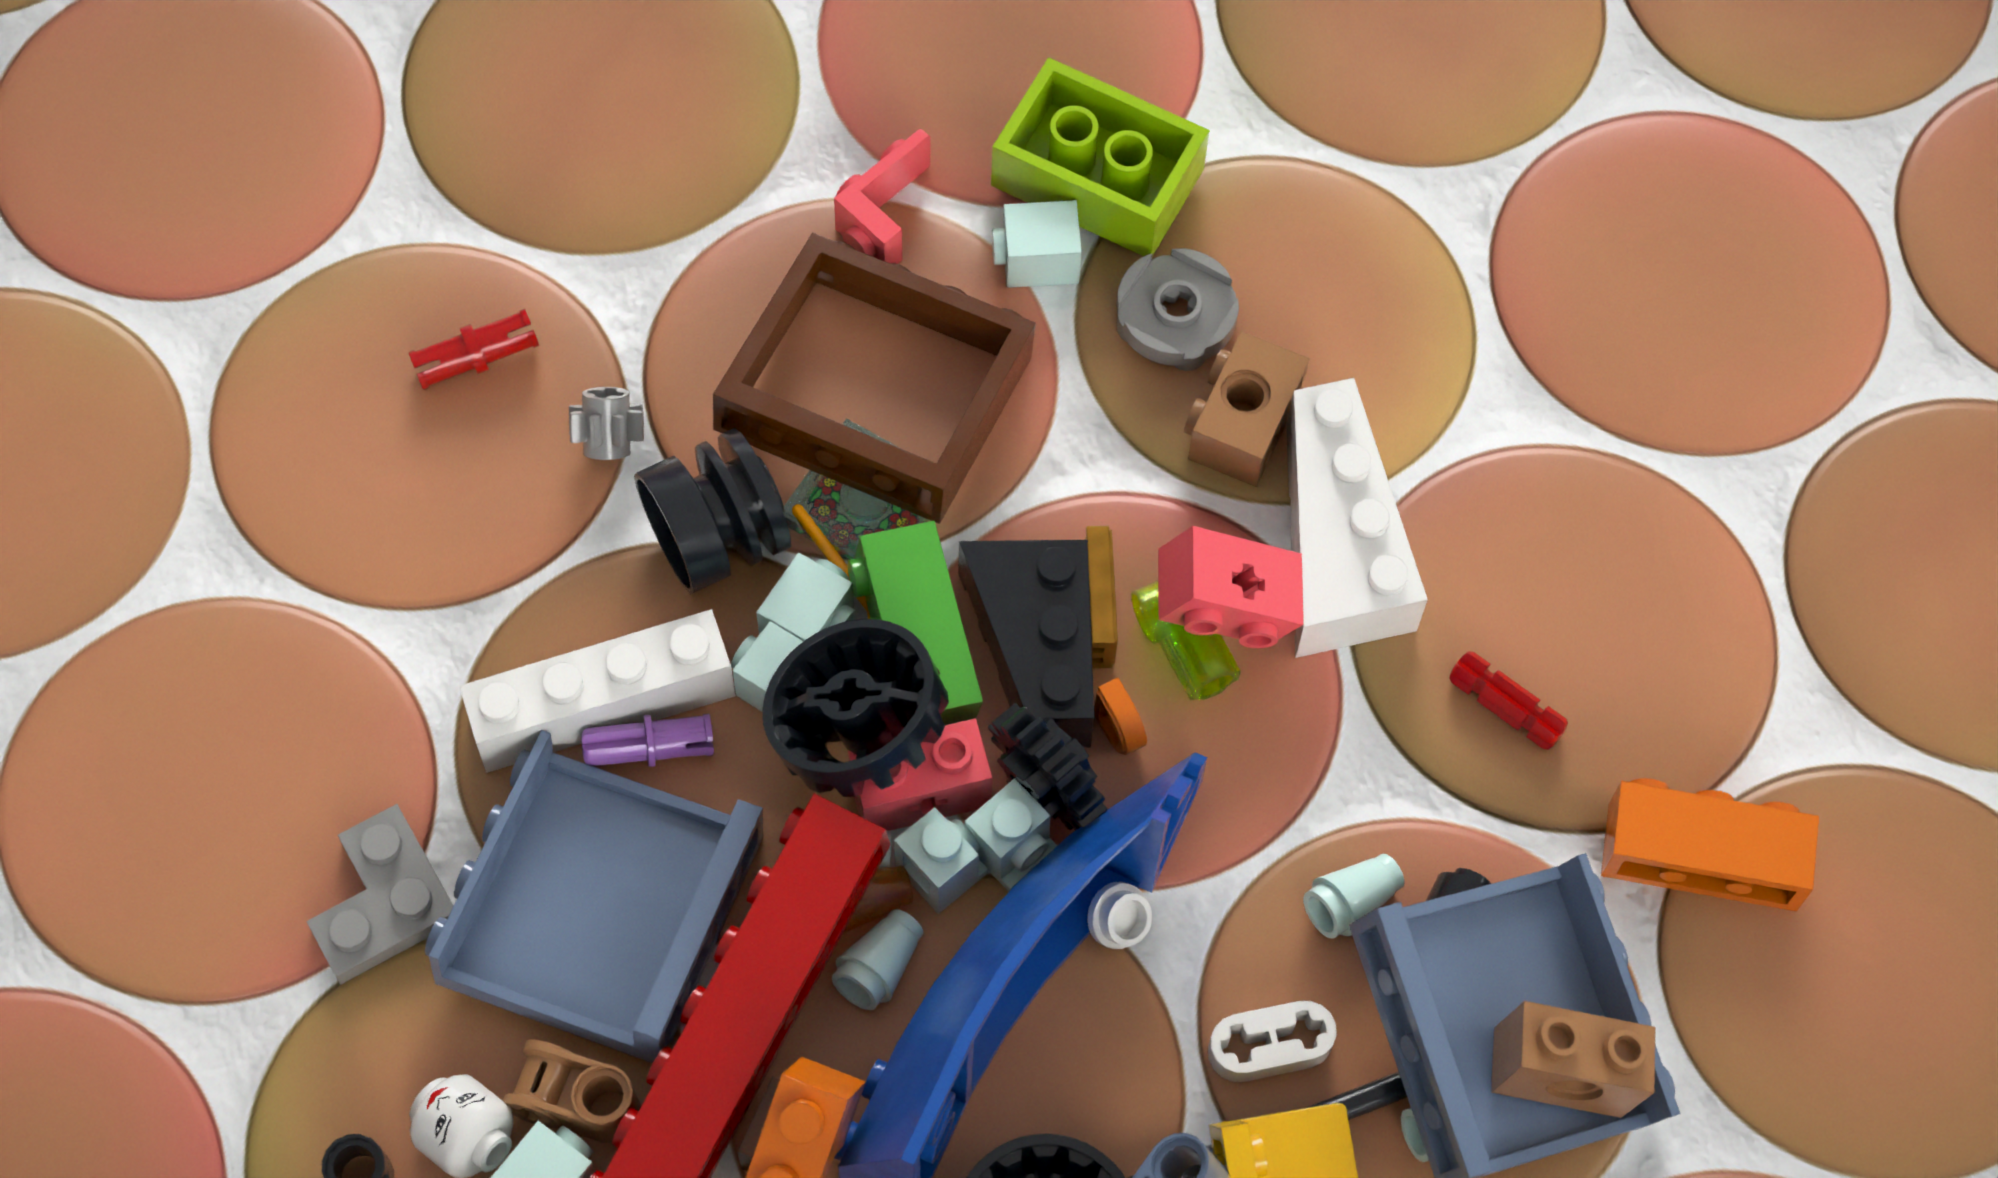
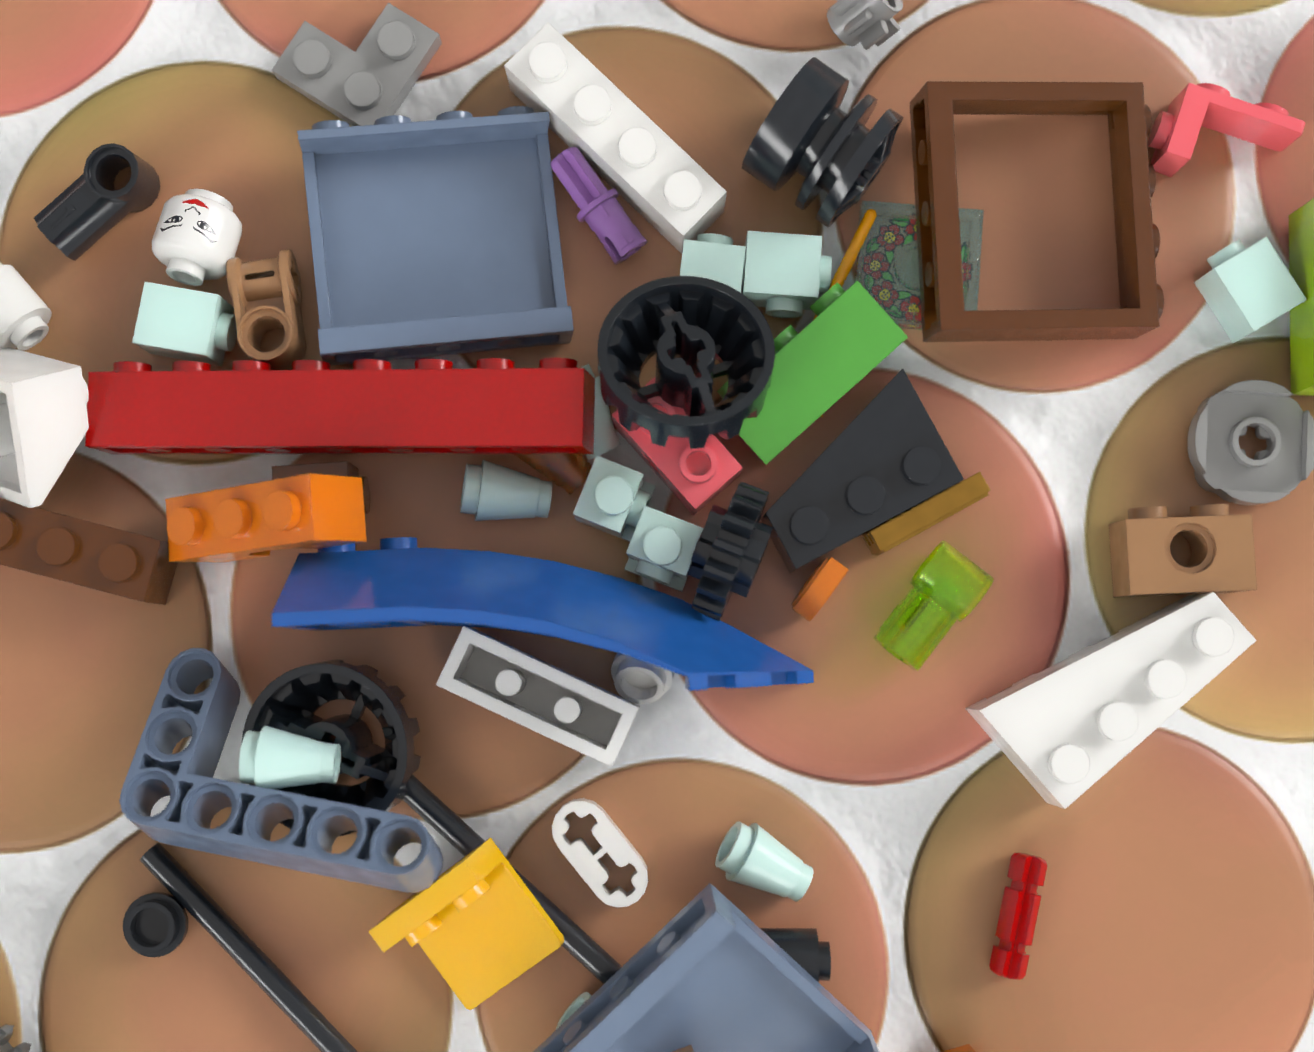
camera: 65 degrees right, 20 degrees up
coral brick [1158,526,1303,648] -> none
none -> white brick [436,626,640,767]

